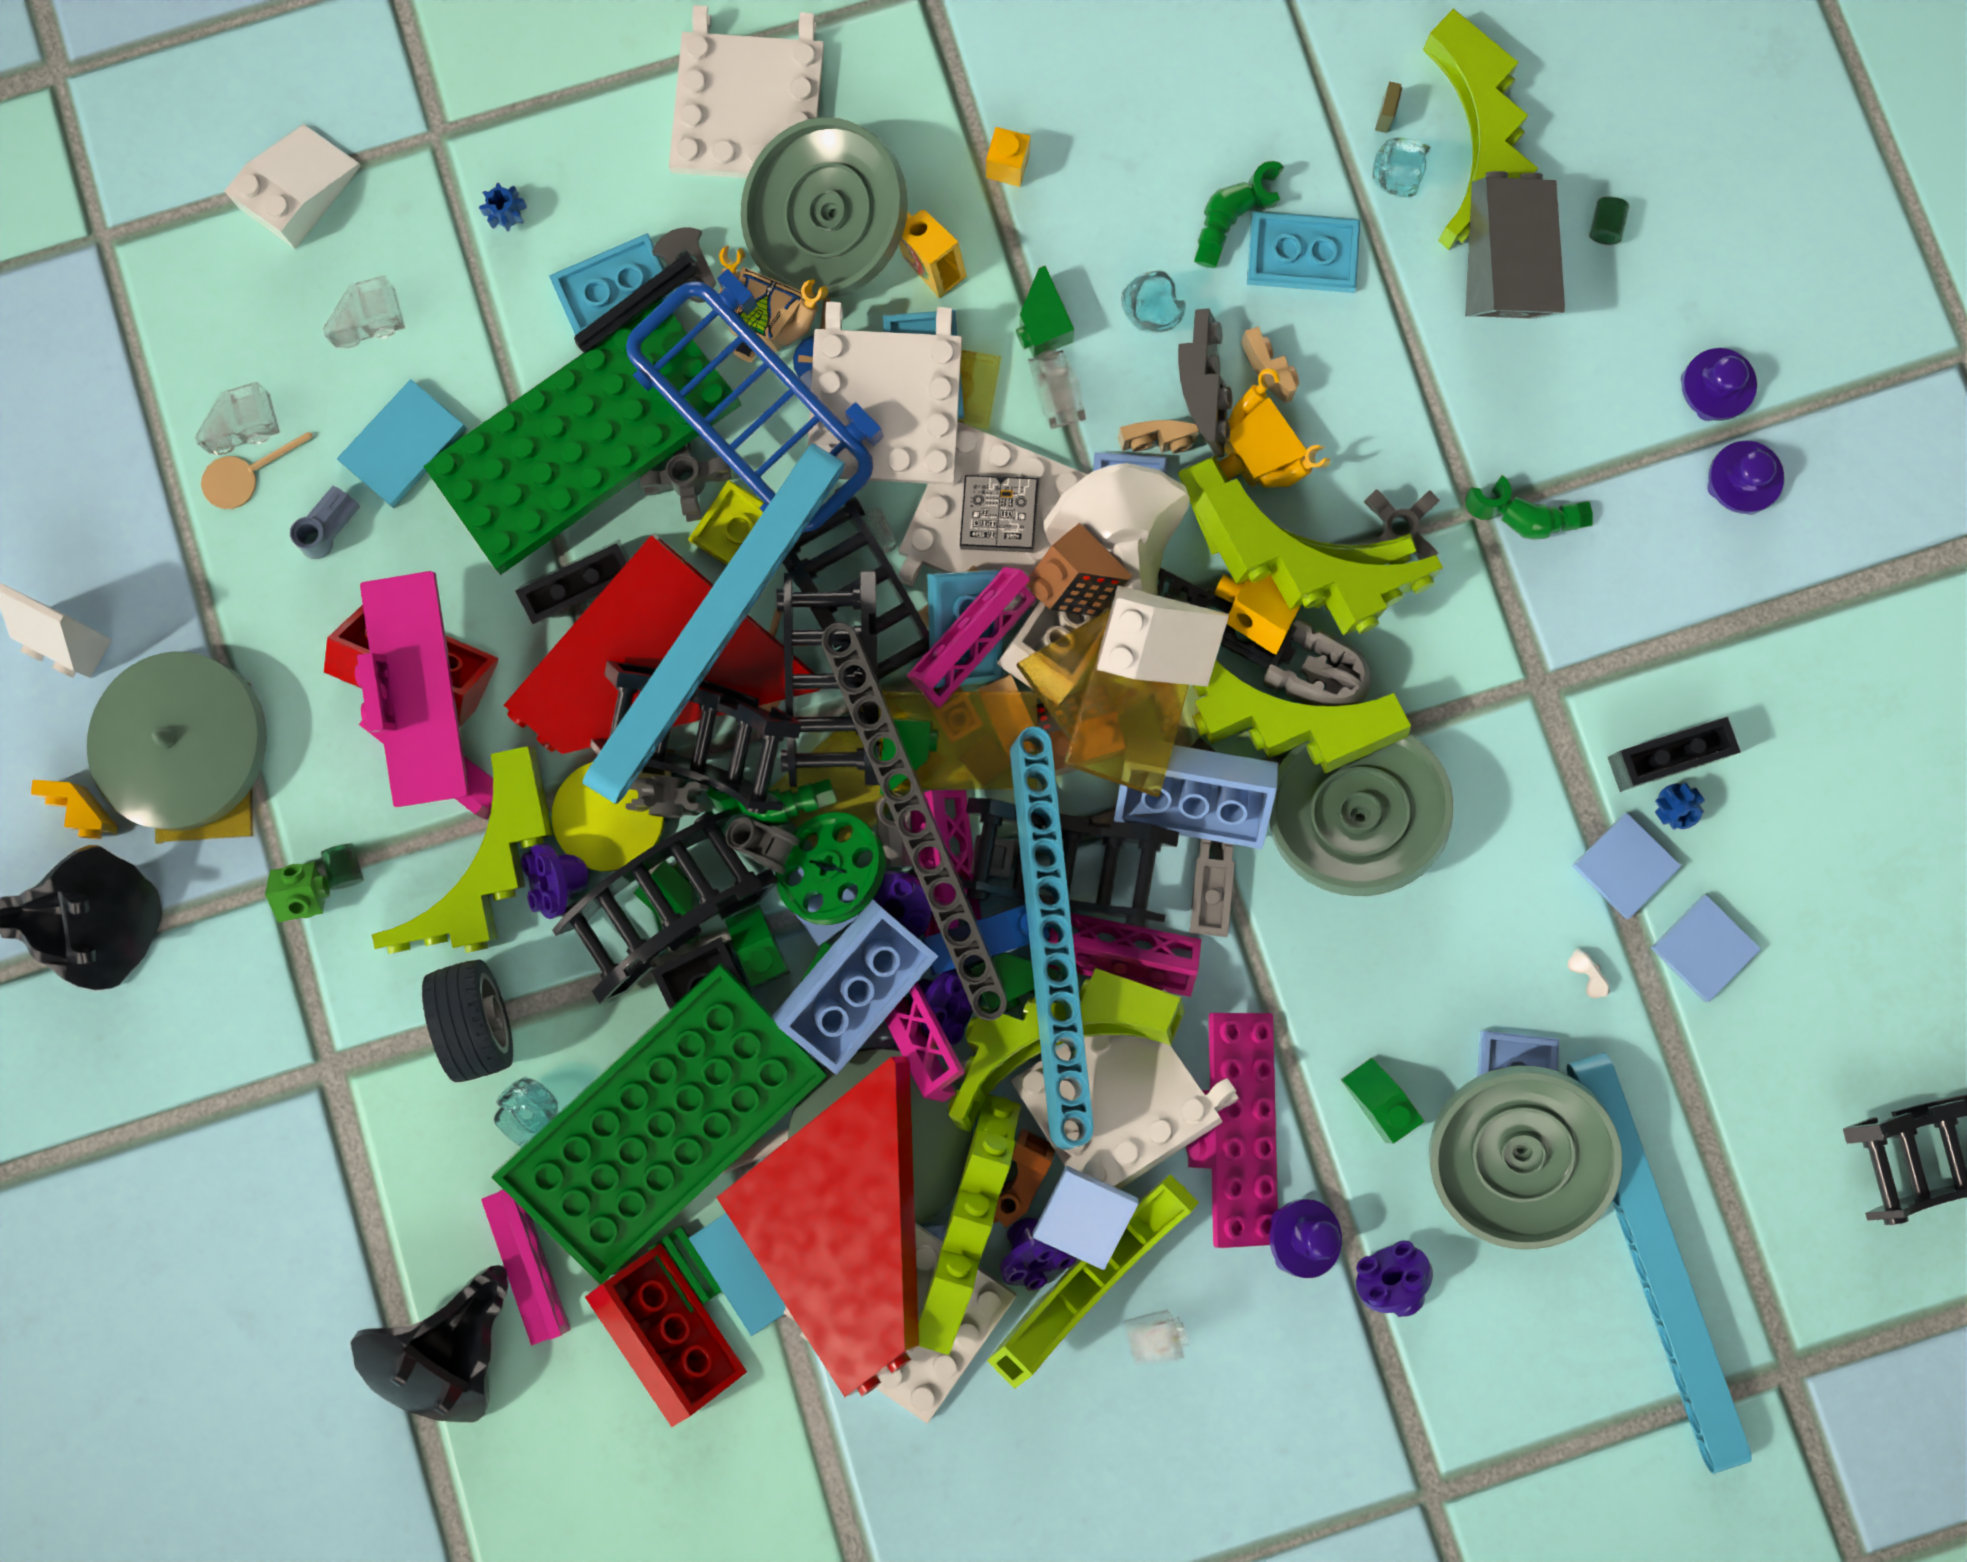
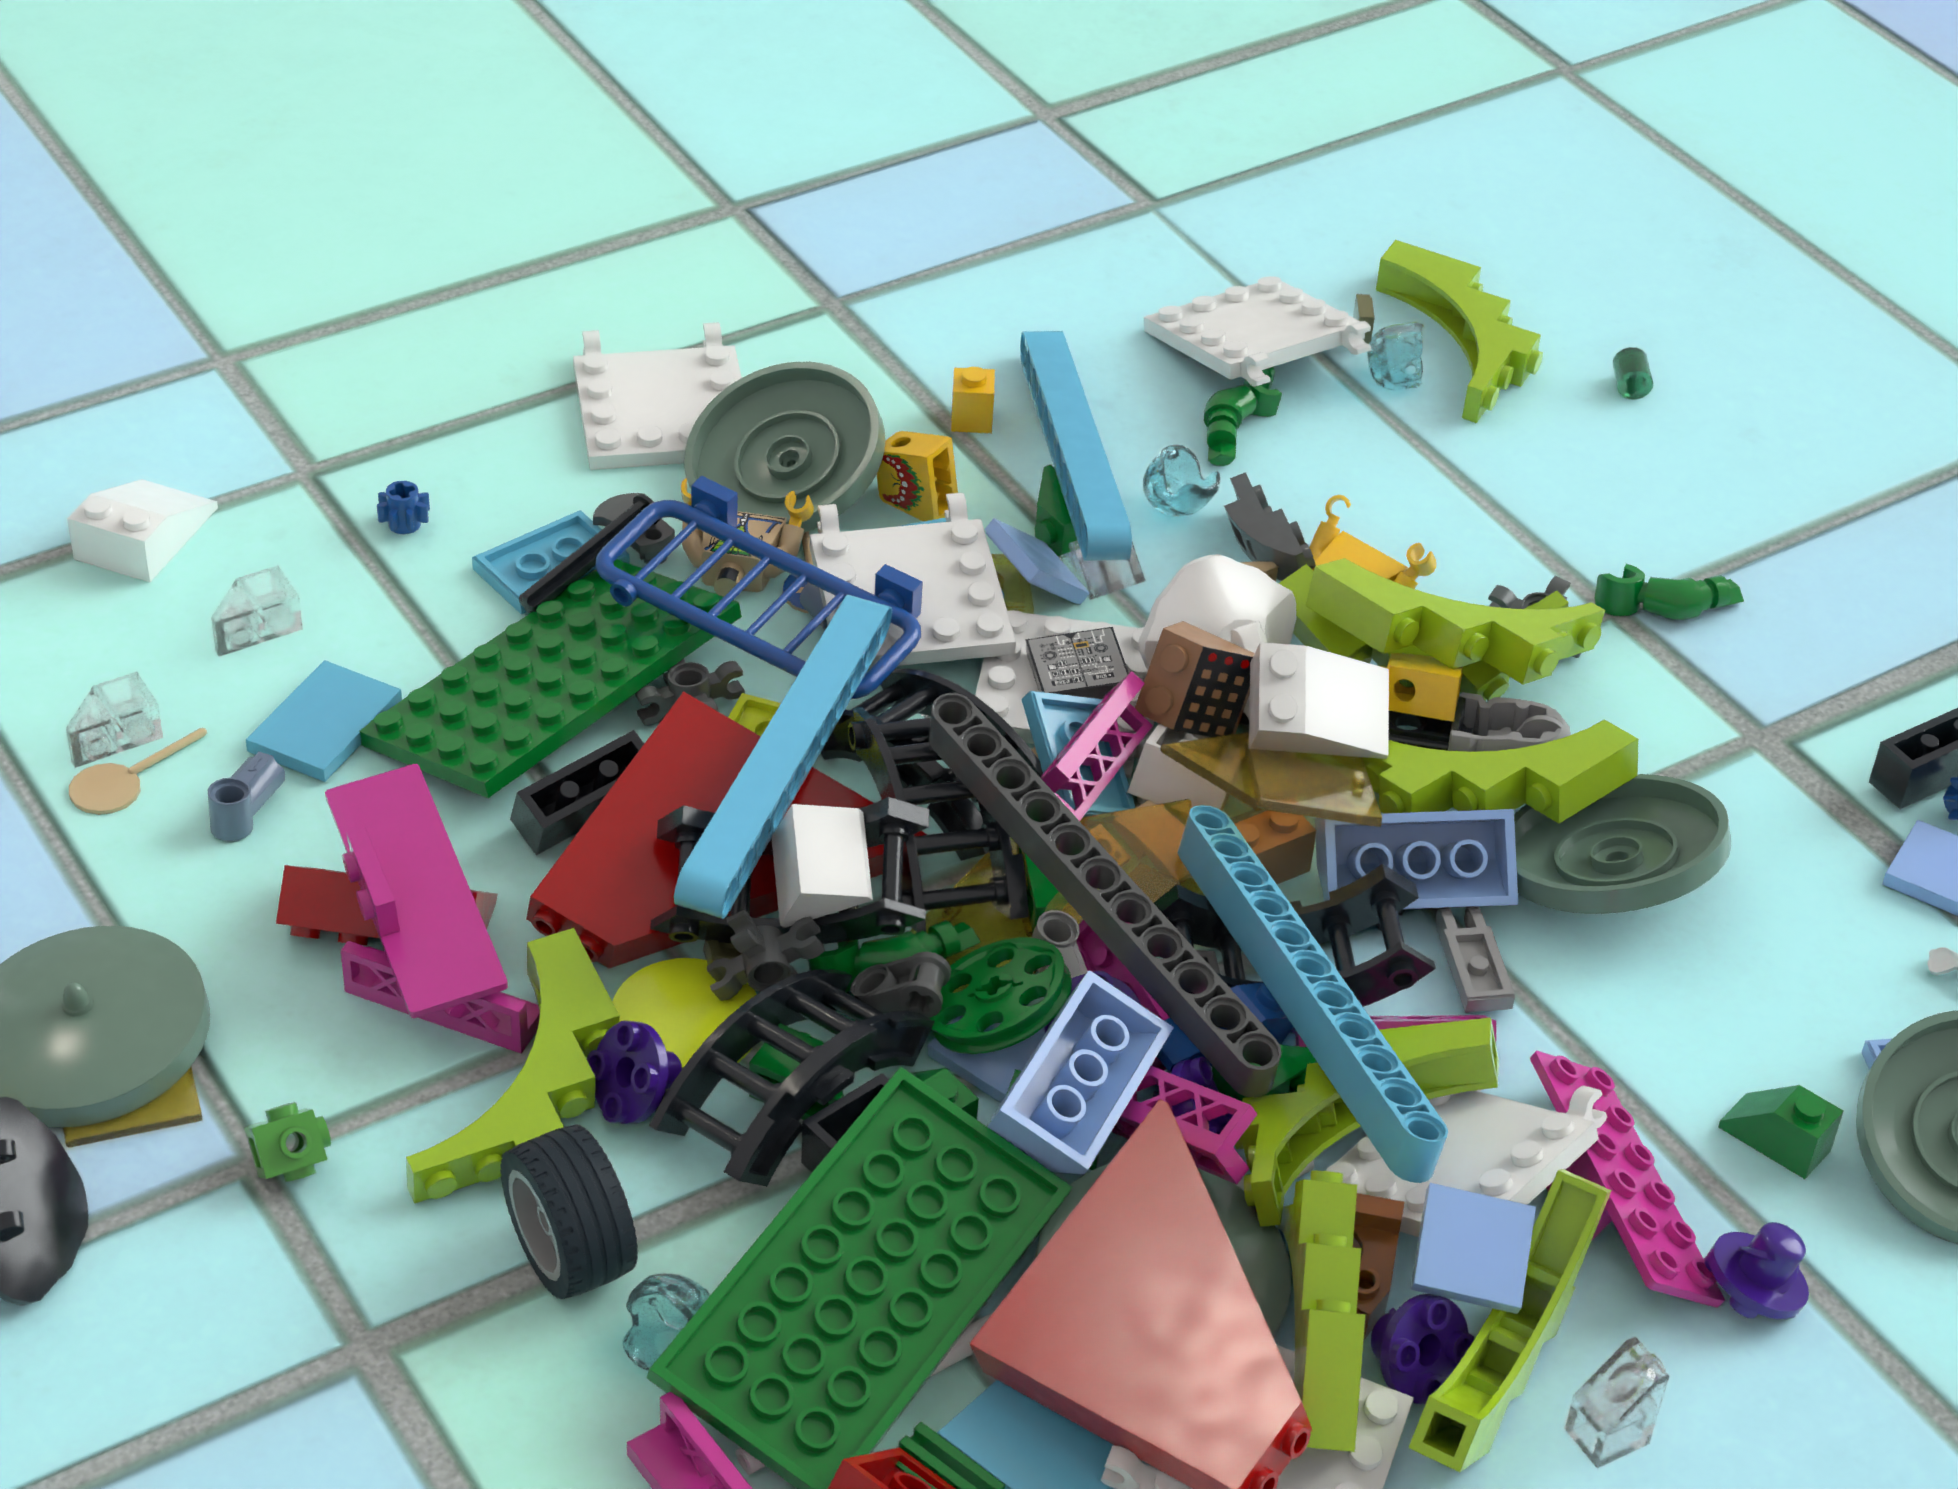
camera: 20 degrees left, 40 degrees down
clear green piece [320,843,364,890] -> none
tan slope [1241,326,1299,403] -> none
medium azure tile [1247,211,1360,293] -> none
dark purple plate [1356,1240,1433,1317] -> none
dark grey slope [1465,171,1565,319] -> none
dark purple plate [1681,348,1757,421] -> none
dark purple plate [1707,441,1785,515] -> none
none -> white slope [772,804,873,928]
none -> light blue tile [984,518,1090,605]
none -> medium azure beam [1020,331,1132,561]
none -> white plate [1144,276,1371,386]

